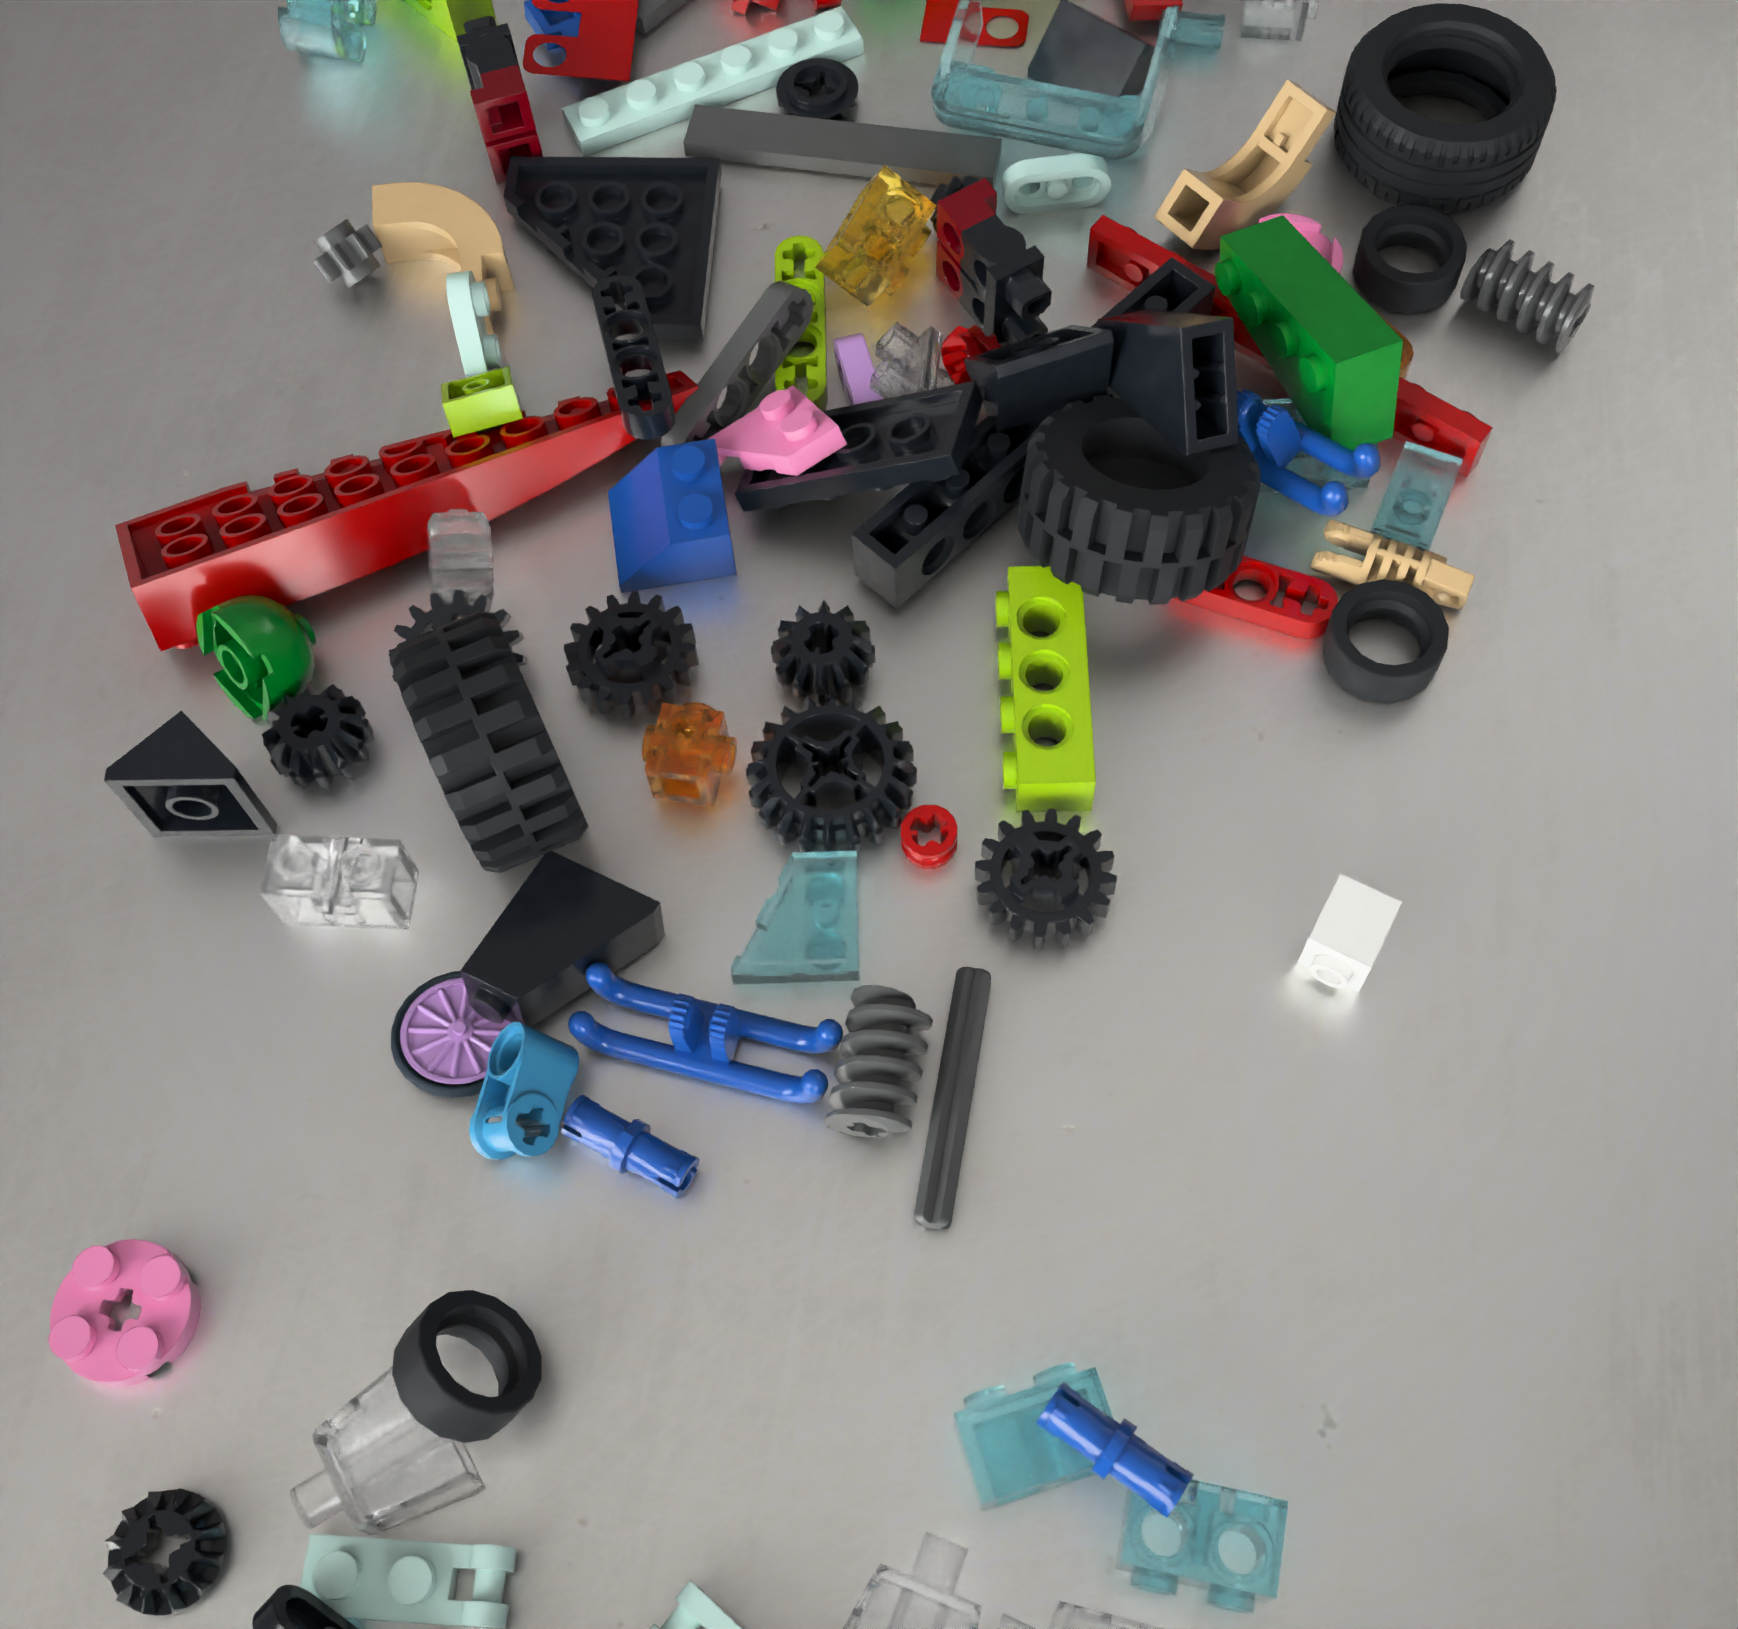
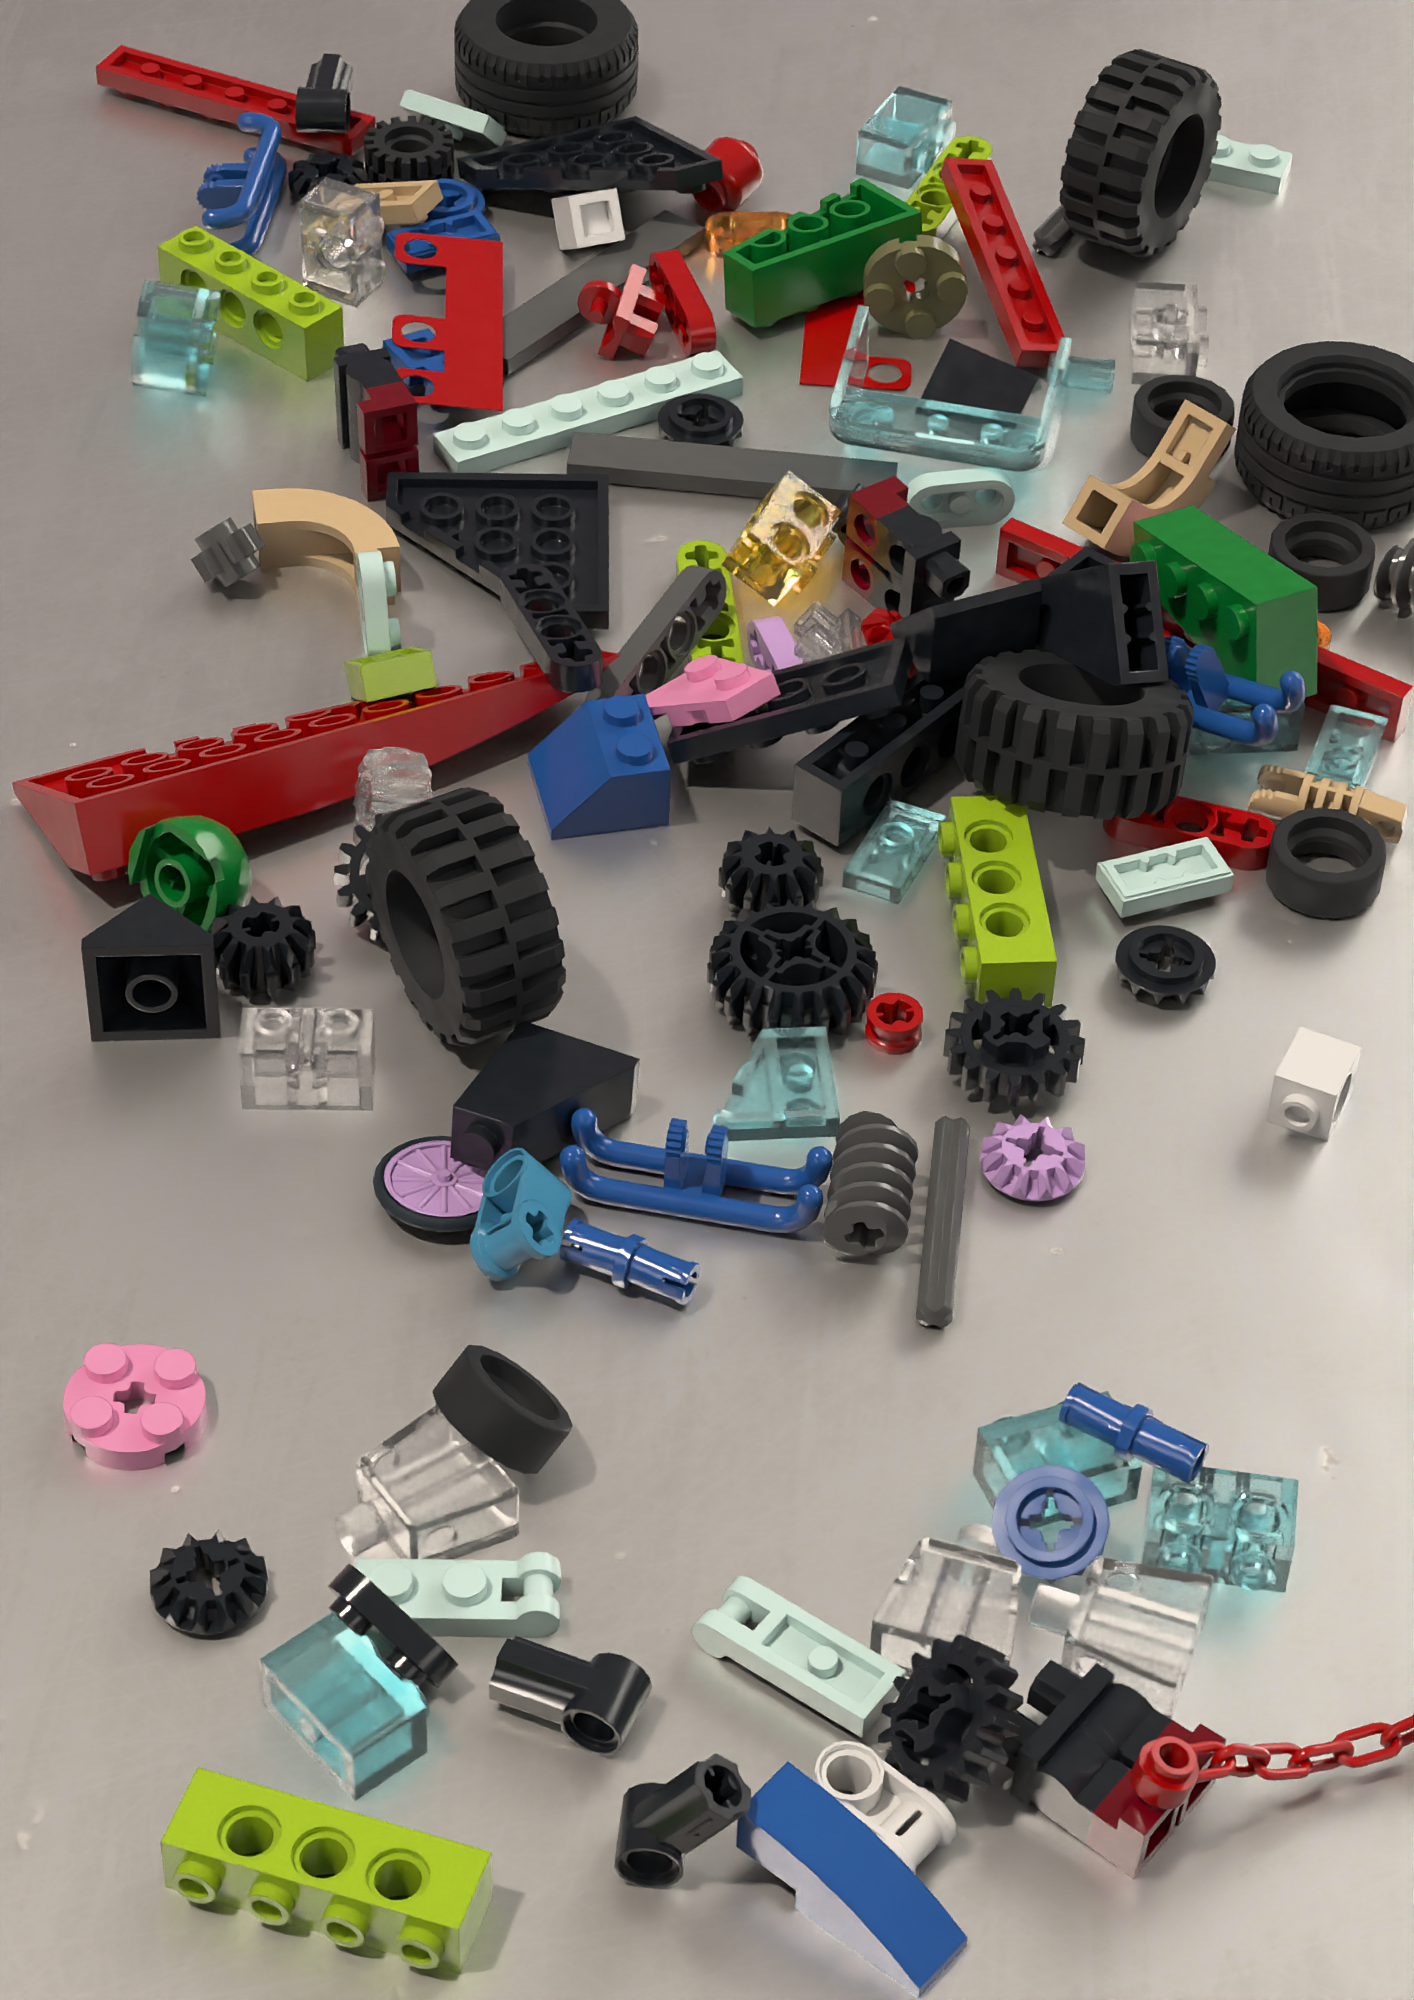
camera: 10 degrees left, 20 degrees down
black gear [564,591,699,719] -> none
clear orange brick [642,702,737,807] -> none
none -> clear light blue plate [842,799,946,905]
none -> lavender gear [980,1115,1085,1201]
none -> gear [992,1465,1110,1584]
none -> light aqua plate [1095,837,1234,918]
none -> black gear [1115,925,1216,1004]
none -> black tyre [1130,374,1235,458]

